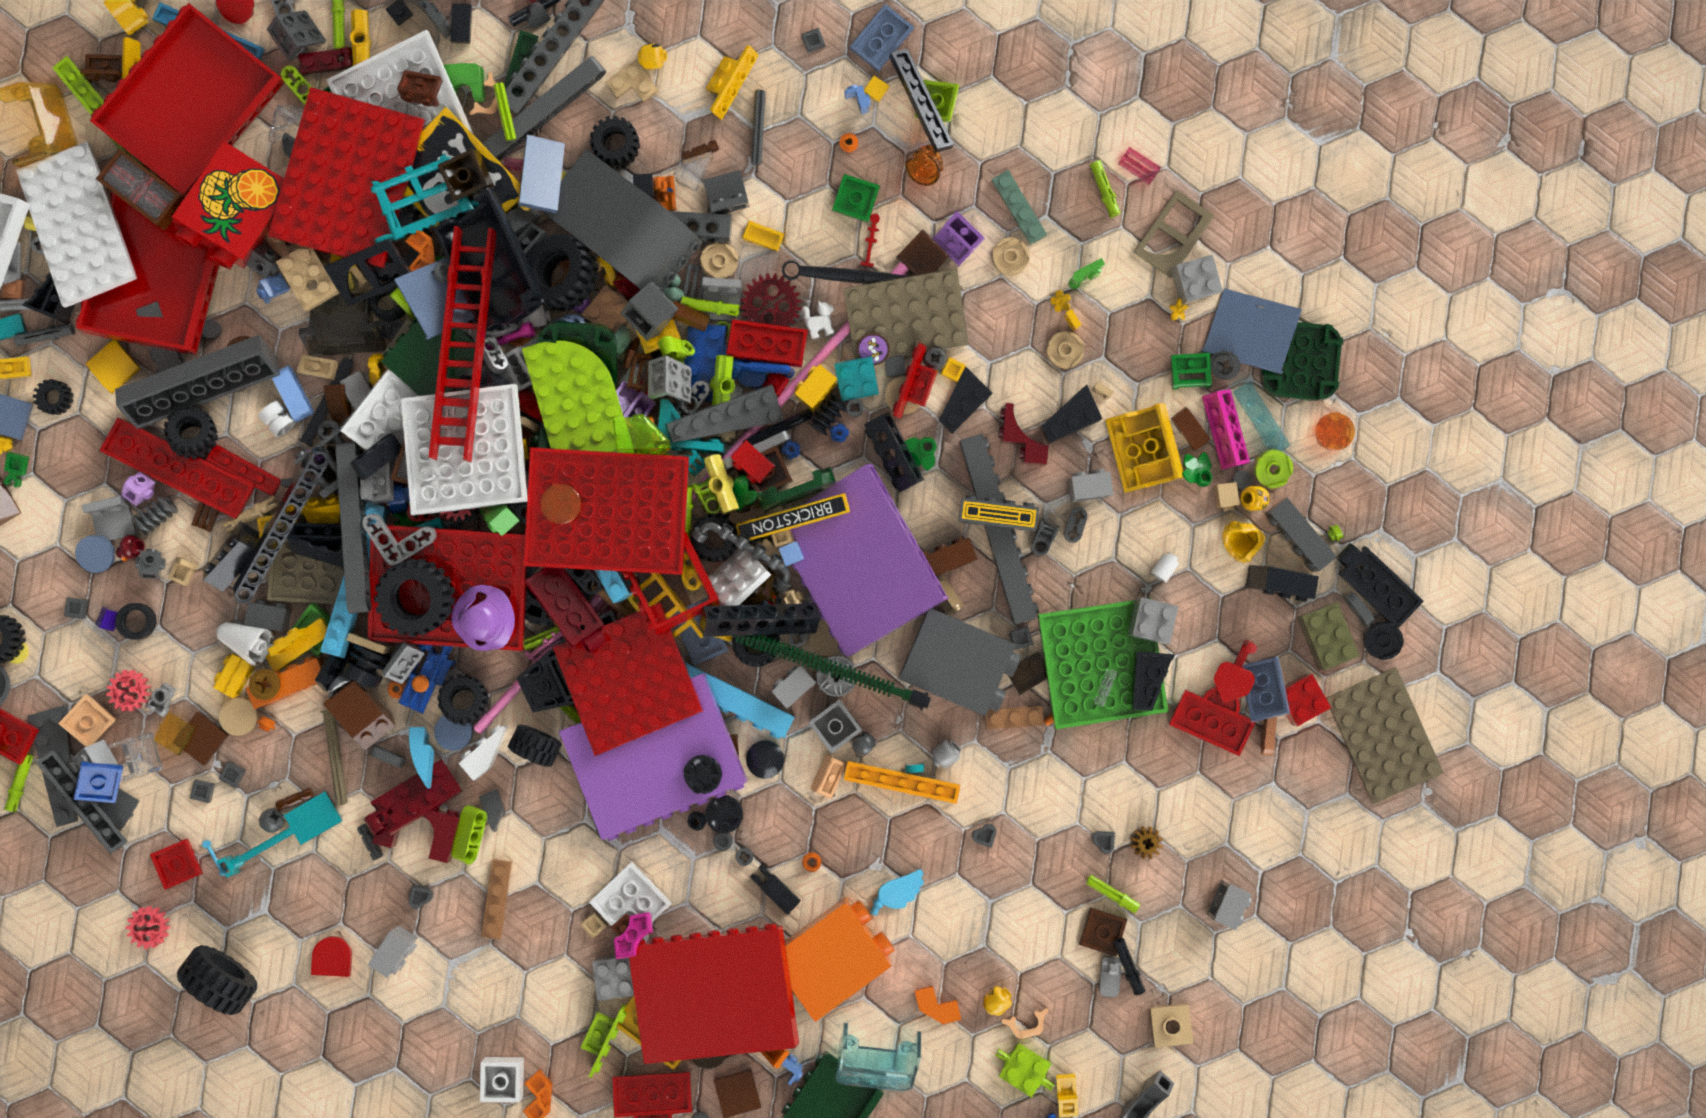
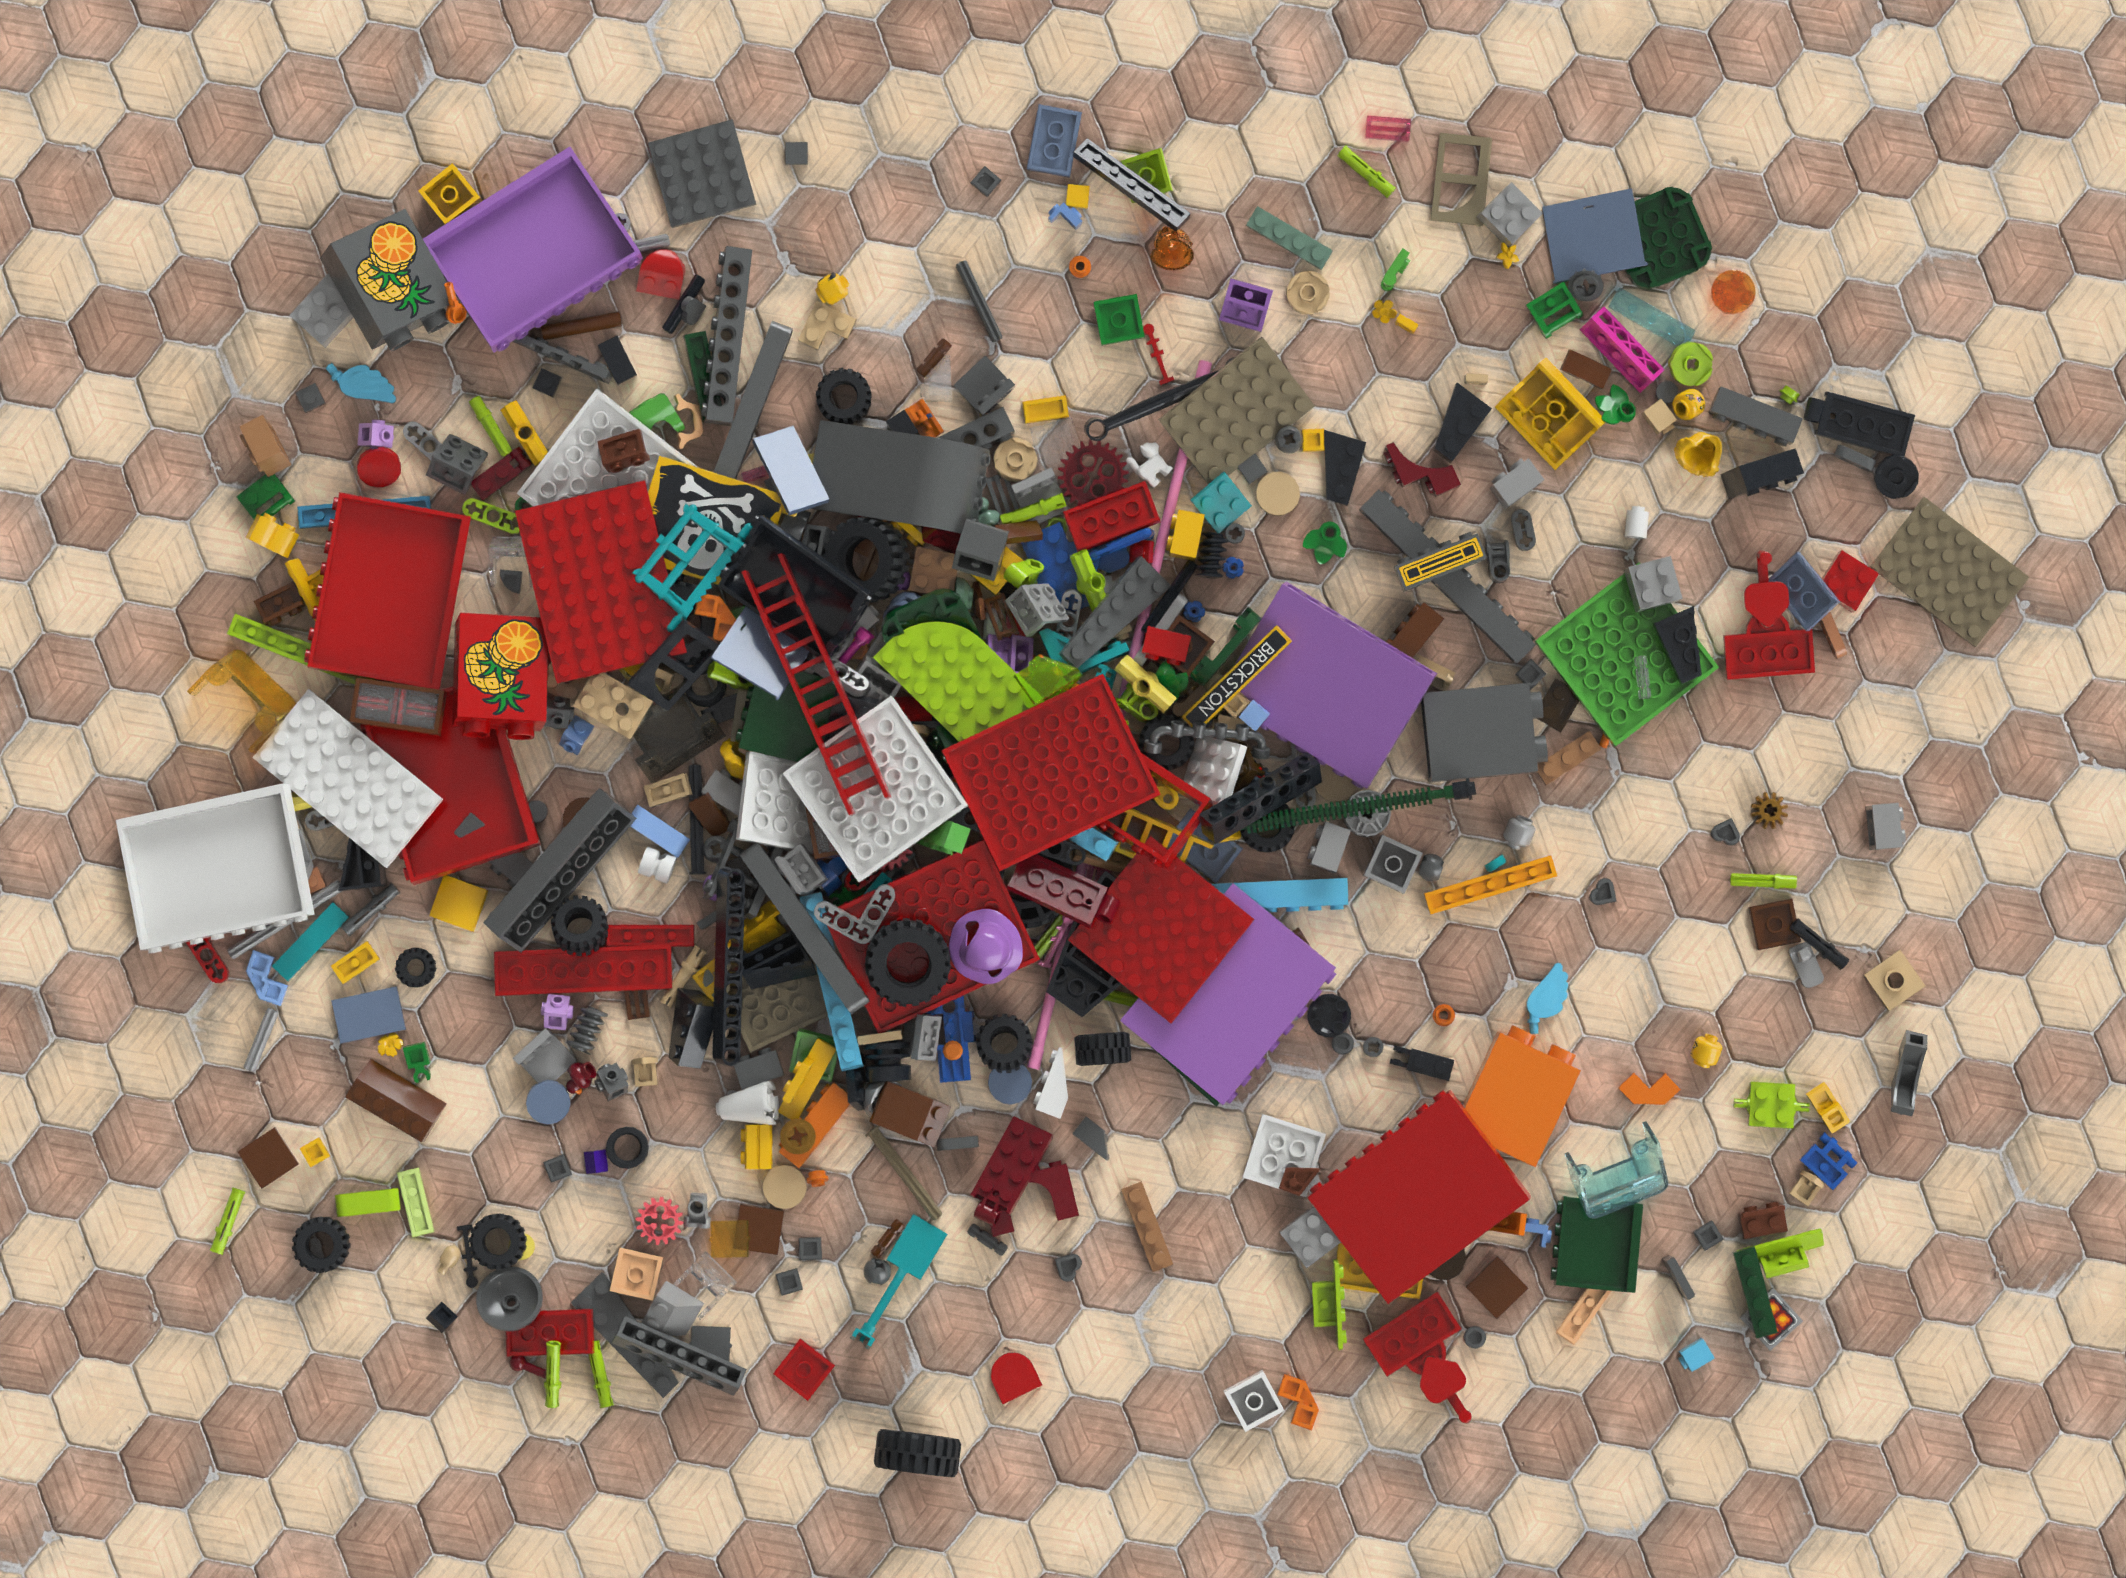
camera: 30 degrees left, 0 degrees up
tile [73,762,123,803] -> none
coral gear [125,906,171,949] -> none
medium azure hinge [202,840,227,876] -> none
black beam [350,433,402,480] -> none
light grey brick [368,926,418,978] -> none
orange plate [387,681,406,699] -> none
medium azure slope [409,727,435,788] -> none
dark grey tile [433,262,450,283] -> none
dark brown slope [438,149,495,201] -> none
lime beam [451,805,487,865] -> none
lime axle [493,82,516,141] -> none
clear orange tile [541,484,581,524] -> none
tan tile [580,911,608,939] -> none
dark pink tile [614,912,653,959] -> none
black dish [683,755,722,794] -> none
black plate [687,811,706,831] -> none
yellow bracket [705,45,759,120] -> none
black dish [746,740,784,779] -> none
tan gear [780,589,806,604] -> none
light nougat slope [810,754,847,798] -> none
sticker [856,333,890,366] -> none
black brick [864,412,924,493] -> none
red bracket [893,343,938,419] -> none
reddish brown tile [897,229,950,275] -> none
light nougat helmet [1001,1008,1049,1039] -> none
tan tile [1046,331,1084,370] -> none
olive brick [1297,602,1360,671] -> none

